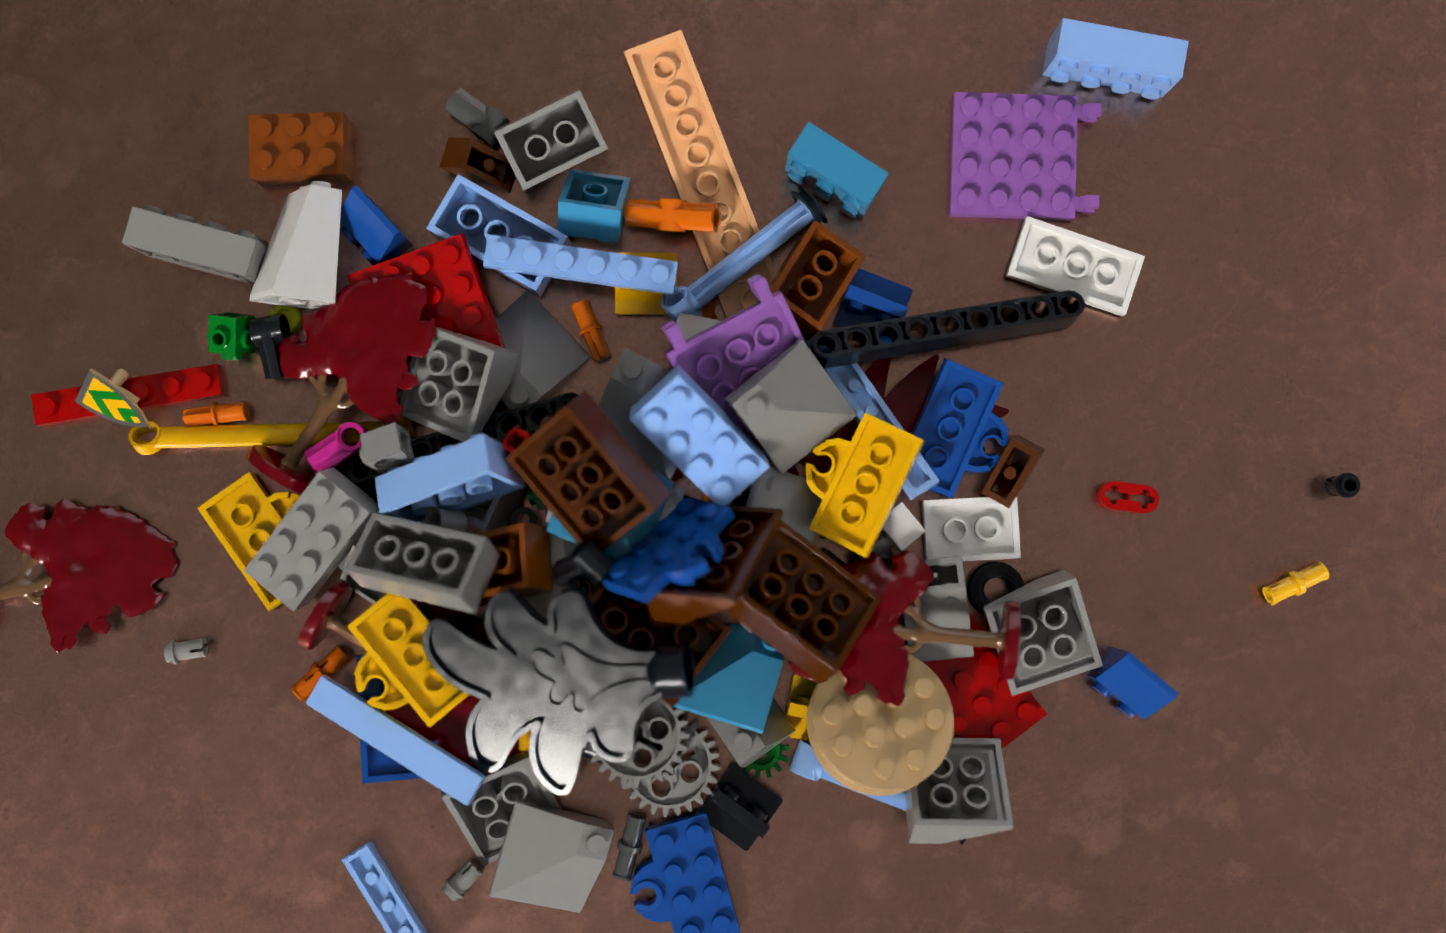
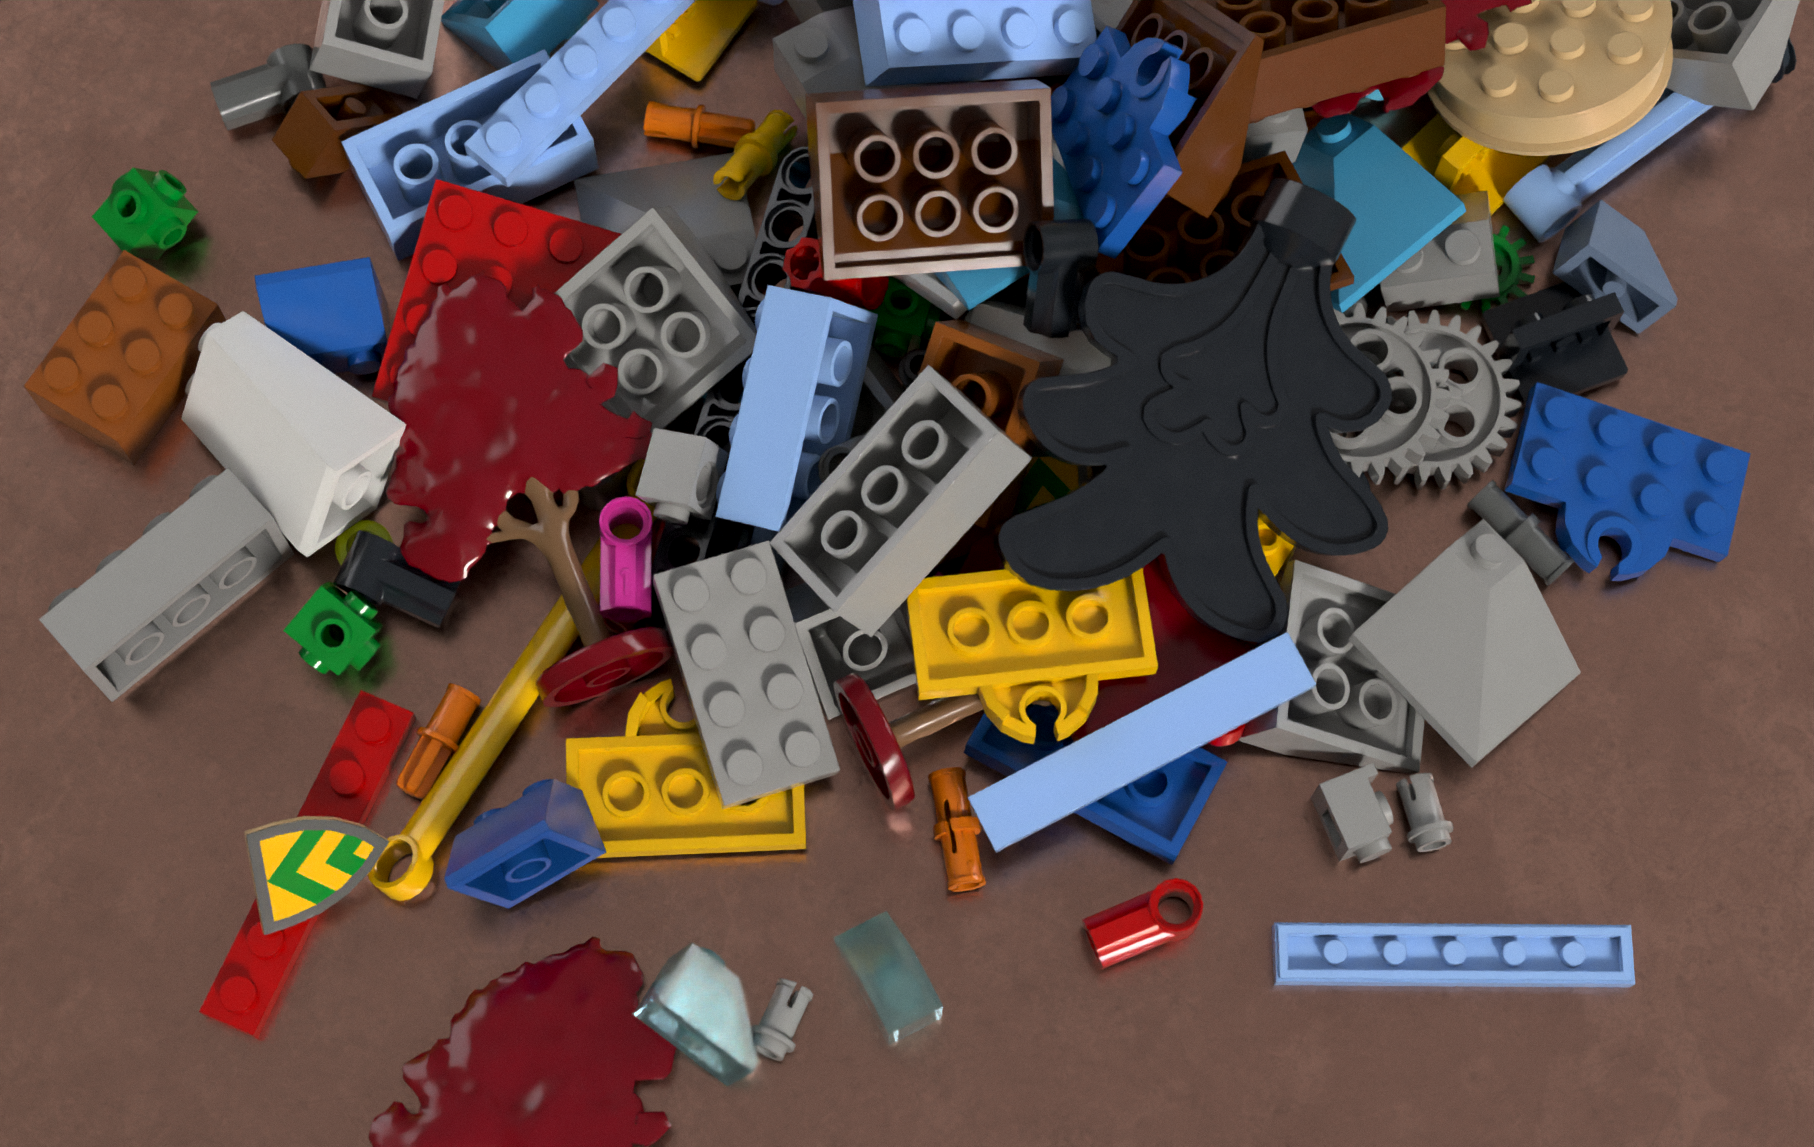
camera: 55 degrees left, 15 degrees down
none -> green brick [92,167,198,260]
none -> blue slope [444,778,606,909]
none -> clear light blue slope [633,942,759,1086]
none -> yellow pin [713,109,798,200]
none -> clear light blue slope [833,911,943,1046]
none -> red piece [1082,878,1203,969]
none -> light grey brick [1311,763,1394,863]
none -> sand blue slope [1552,200,1678,334]

